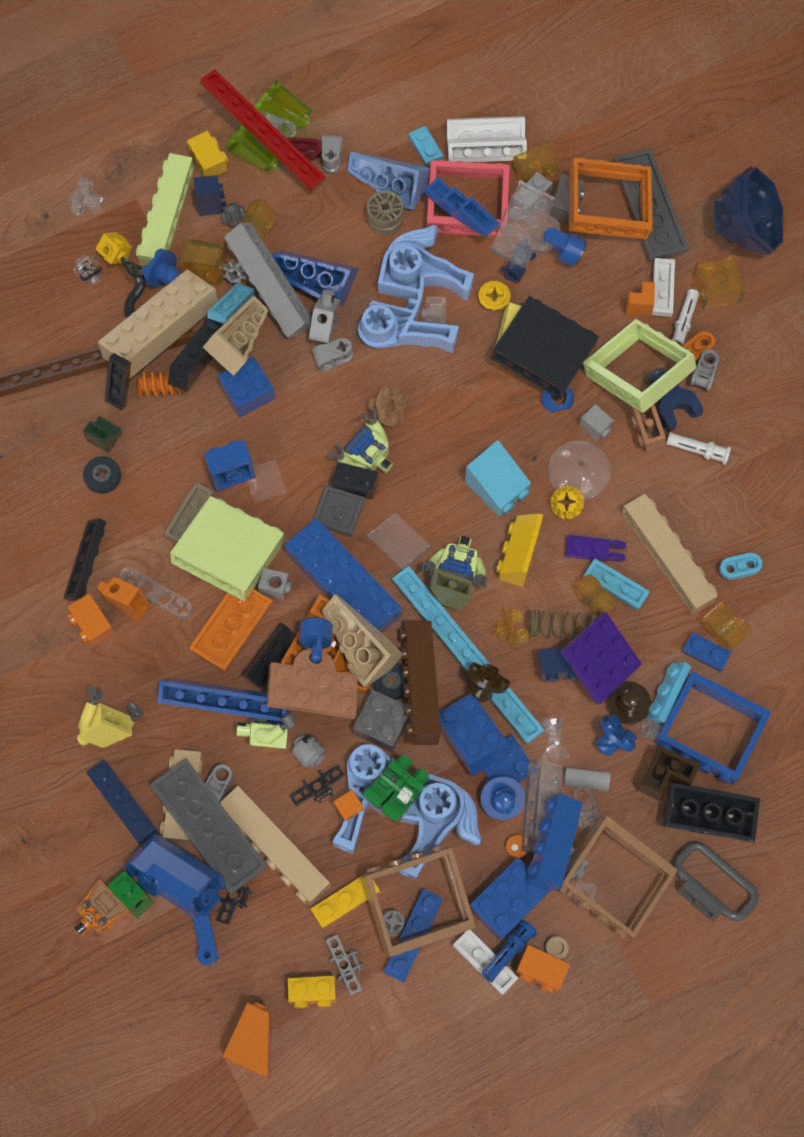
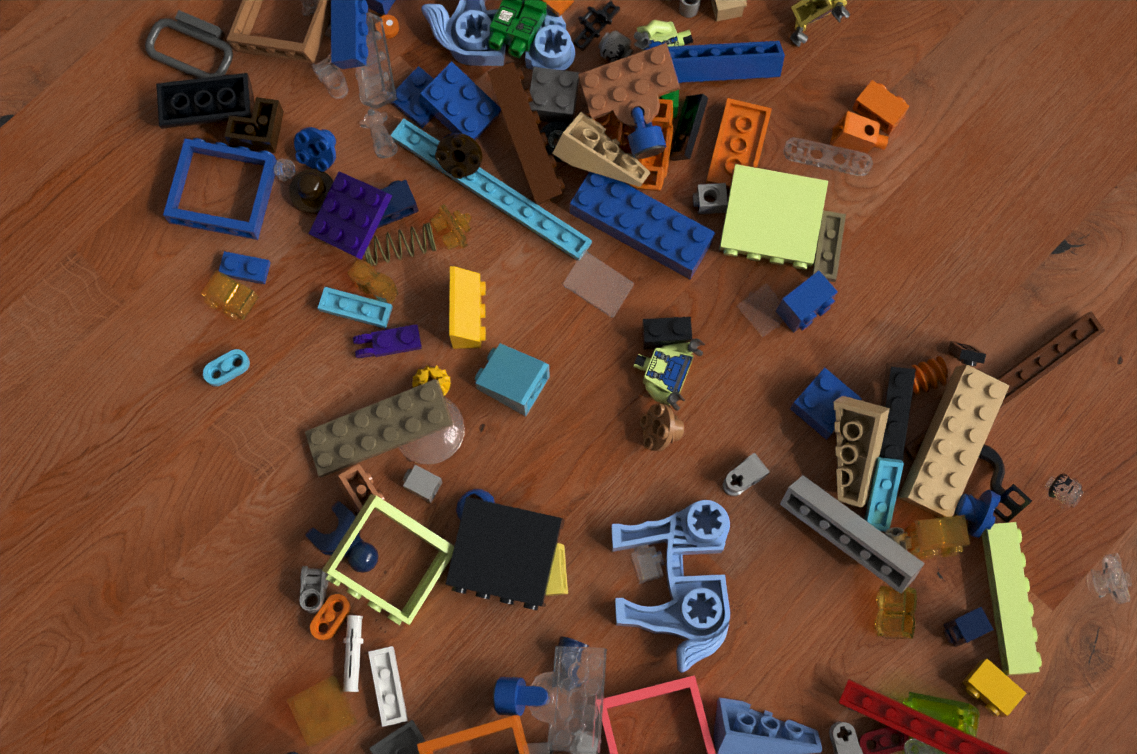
camera: 165 degrees right, 5 degrees up
black plate [64,518,106,601] -> none
clear green piece [83,416,123,453] -> none
black bush [83,456,121,494] -> none
yellow brick [96,232,132,264] -> none
dark grey gear [221,202,246,226] -> none
blue wedge [272,250,359,305] -> none
light grey torso [309,290,340,343] -> none
dark grey tile [313,486,366,537] -> none
dark tan wheel [367,191,403,235] -> none
torso [421,536,487,589] -> none
blue slope [424,177,500,237] -> none
olive slope [430,568,474,611] -> none
yellow gear [478,281,511,312] -> none
blue plate [480,775,525,820] -> none
light grey brick [563,768,611,792] -> none
tan brick [622,494,718,615] -> none
orange piece [626,282,655,317] -> none
medium azure plate [646,662,691,723] -> none
white pin [666,432,731,465] -> none
none -> dark tan plate [305,379,453,477]

